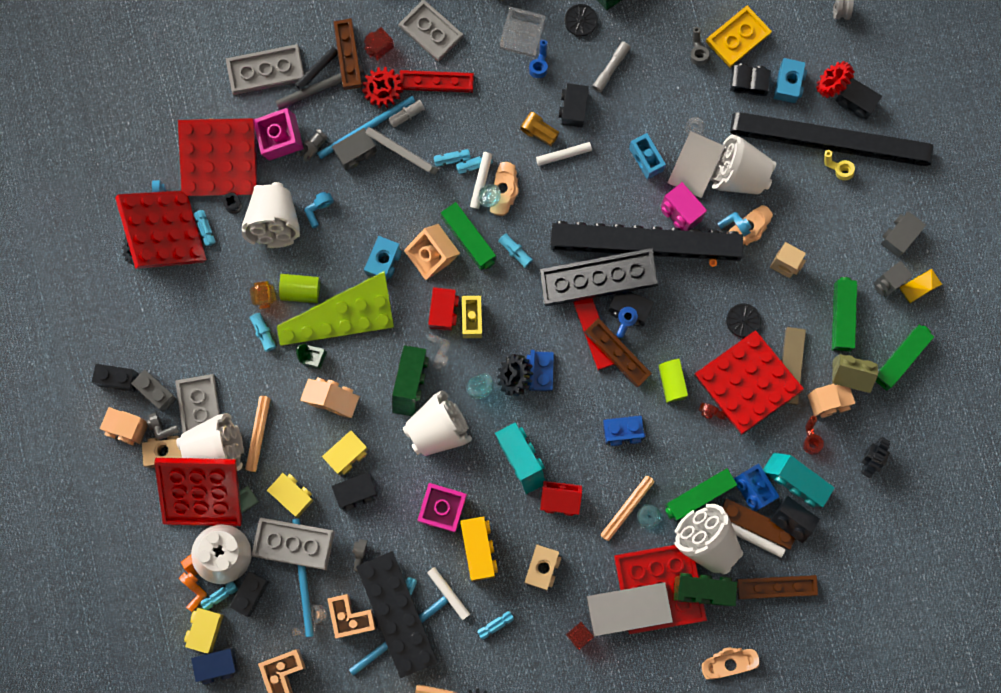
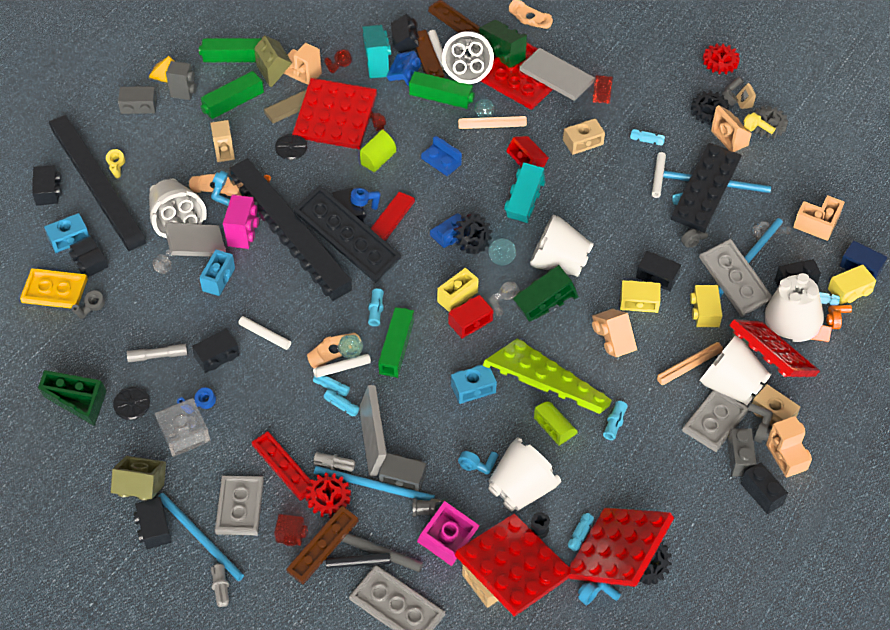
camera: 130 degrees left, 25 degrees down
clear orange head [250,281,276,309] -> none
dark green plate [296,344,327,369] -> none
light nougat brick [328,594,377,638] -> none
light nougat slope [404,224,460,280] -> none
dark pink brick [417,483,467,533] -> none
yellow brick [460,516,498,582] -> none
pearl gold piece [520,112,559,147] -> none
reddish brown plate [584,318,652,387] -> none
red gear [816,61,855,98] -> none
black gear [861,437,891,478] -> none

